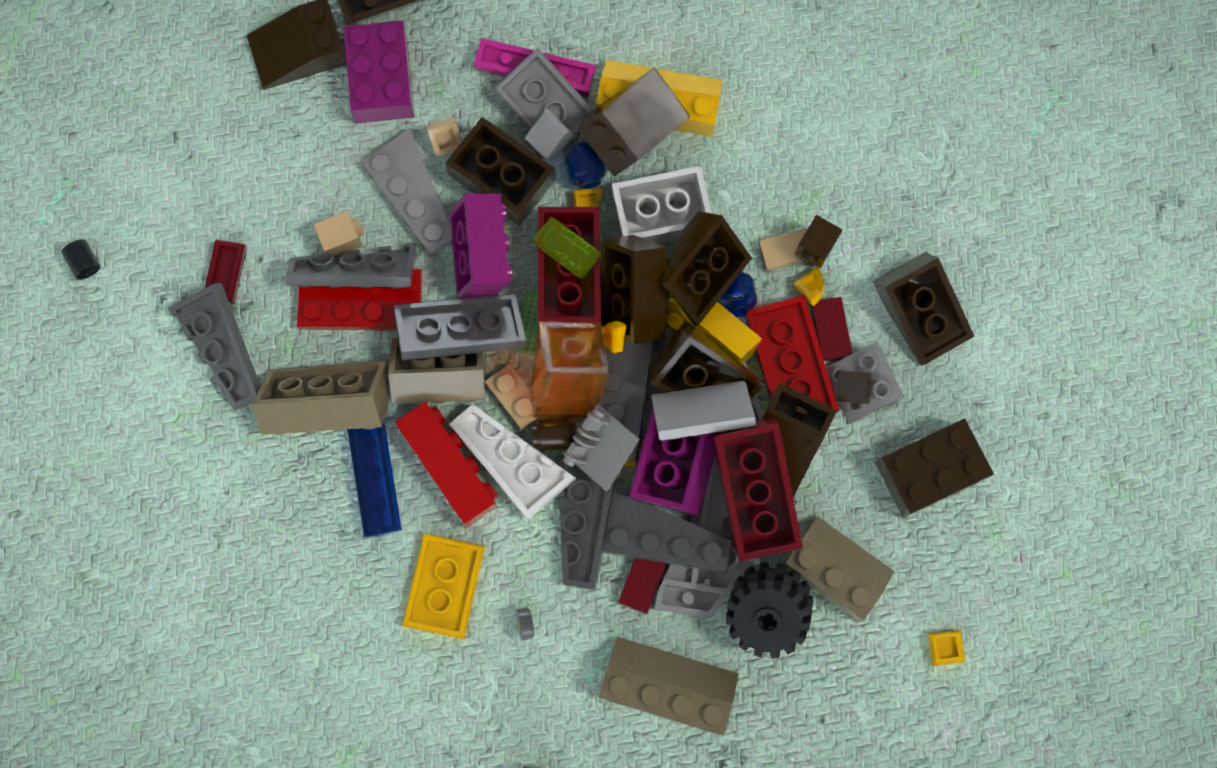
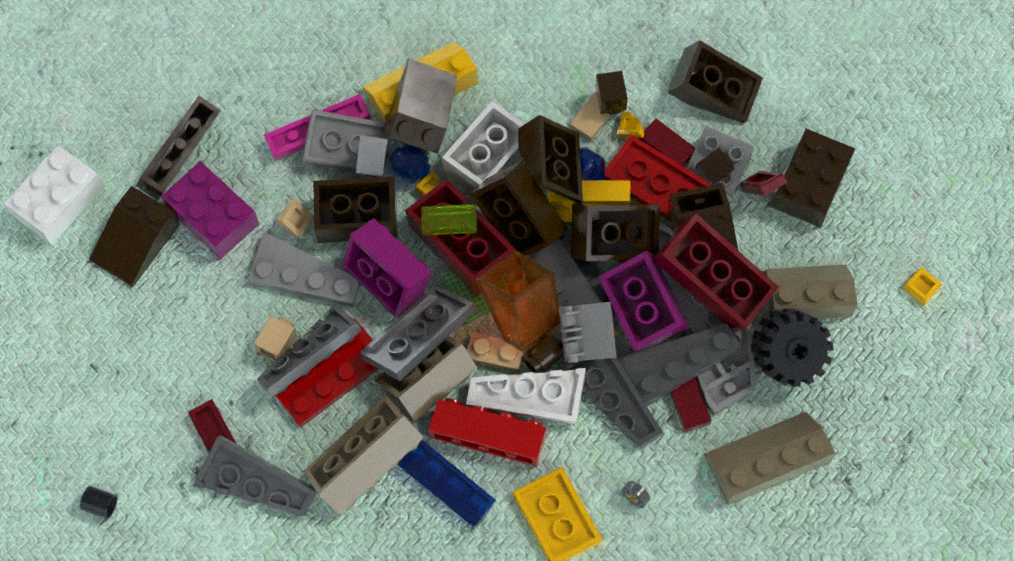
camera: 35 degrees left, 10 degrees down
yellow tile [598,321,626,354] -> none
light grey tile [651,381,756,441] -> none
none -> dark red tile [739,171,787,196]

